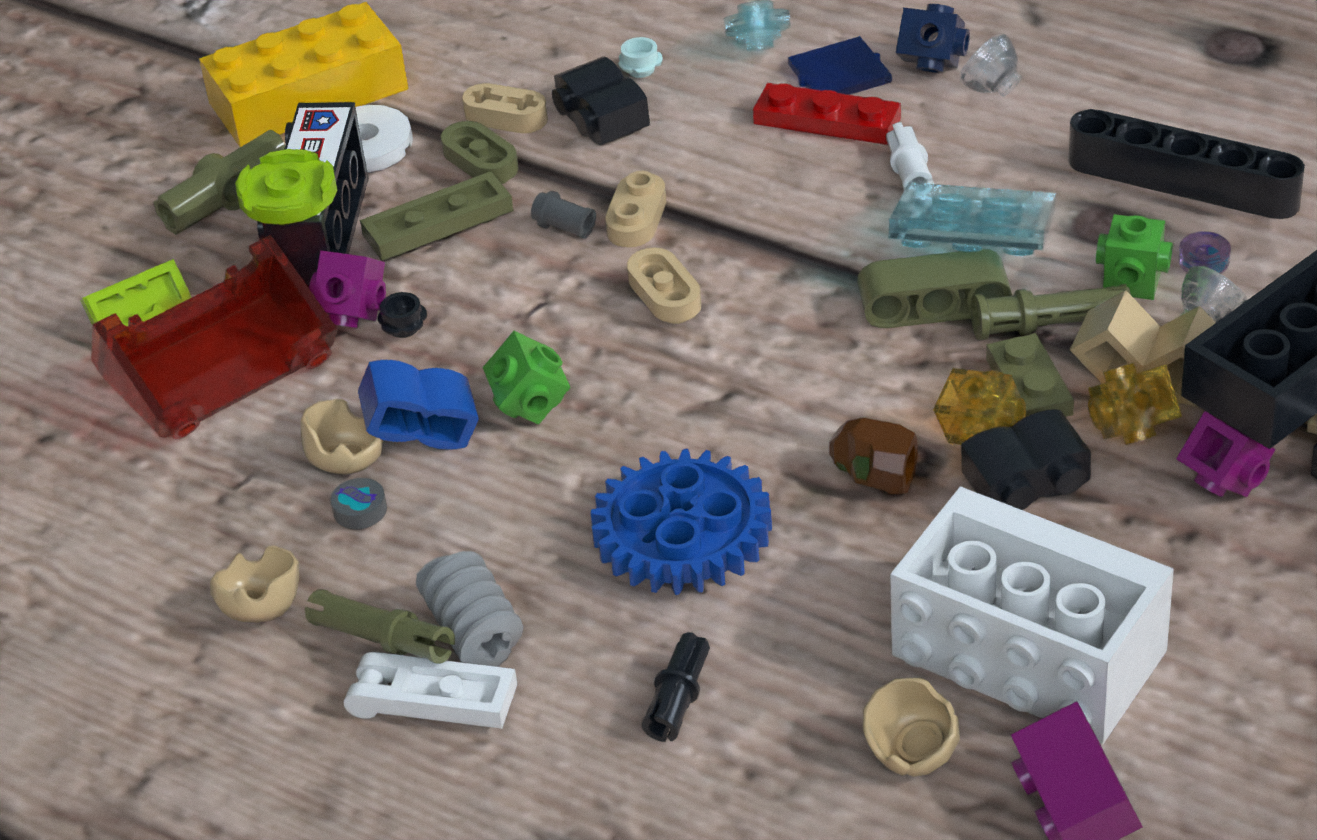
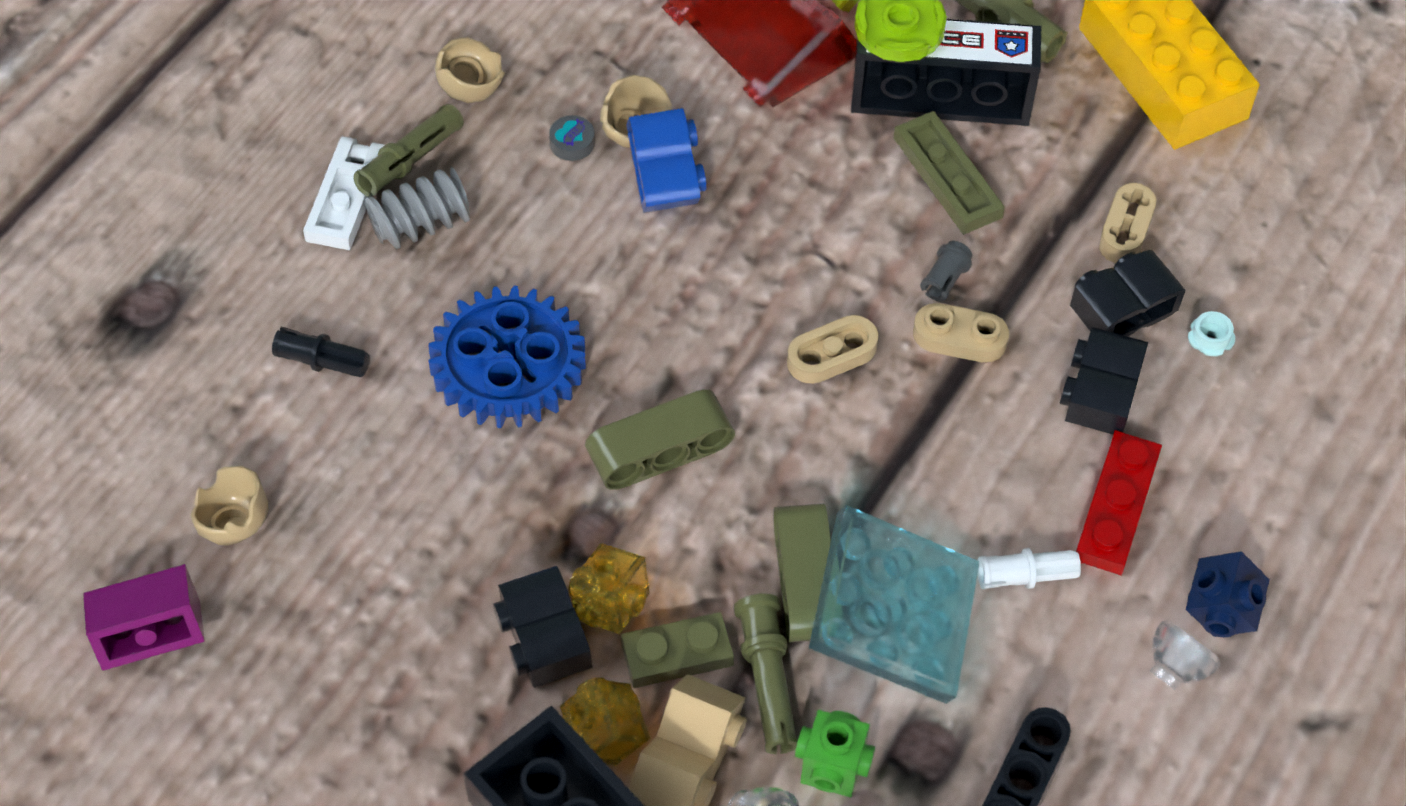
camera: 85 degrees right, 15 degrees up
magenta brick [309,250,386,328] -> none
white tile [356,105,413,173] -> none
black plate [377,292,427,338] -> none
olive plate [441,121,519,184] -> none
bright green brick [483,331,571,425] -> none
clear light blue plate [724,0,791,51] -> none
clear blue piece [788,36,892,95] -> none
reddish brown rock [829,418,918,494] -> none
white brick [890,487,1174,744] -> none
none -> olive beam [585,390,735,490]
none -> black brick [1060,327,1148,435]

